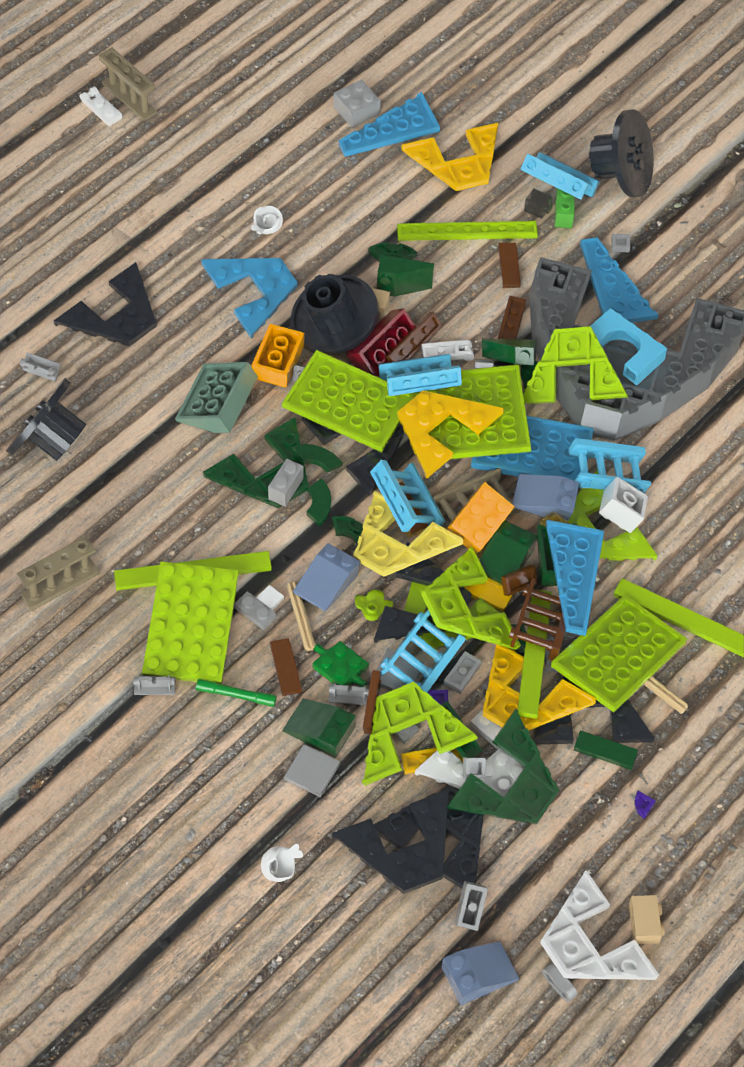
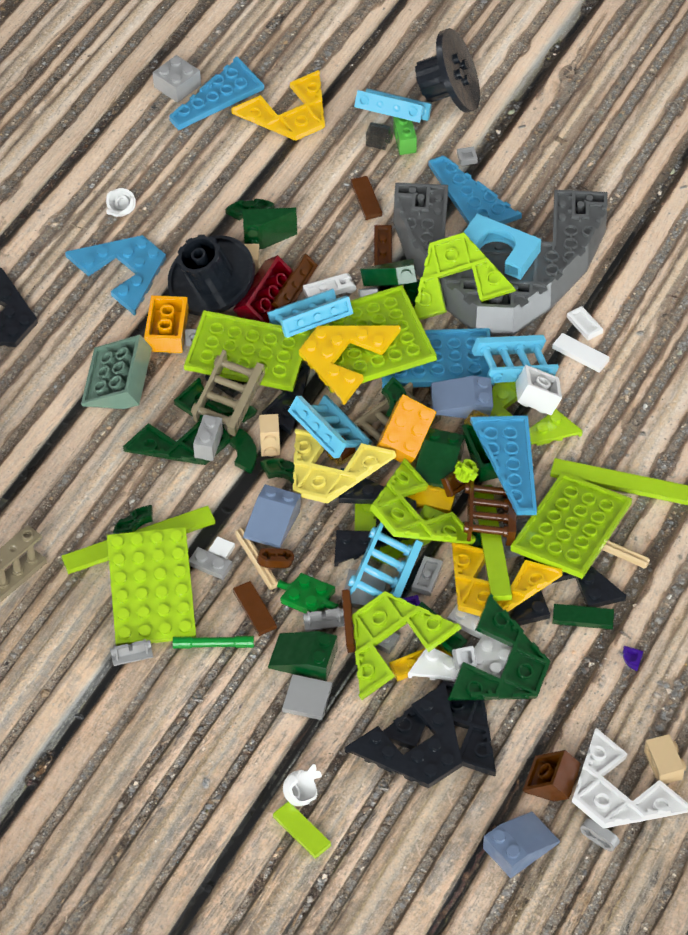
camera: 10 degrees left, 5 degrees down
lime plate [355,589,393,621] -> none
lime tile [397,221,538,241] -> none
light grey brick [454,881,488,931] -> none
none -> dark green tile [113,505,153,534]
none -> dark tan fence [191,350,265,436]
none -> reddish brown beam [256,548,294,568]
none -> tan brick [259,414,280,457]
none -> lime tile [273,801,331,859]
none -> dark green tile [381,377,407,417]
none -> lime gear [454,459,479,483]
none -> reddish brown slope [523,750,581,802]
none -> white tile [552,333,610,373]
none -> white tile [567,306,603,340]

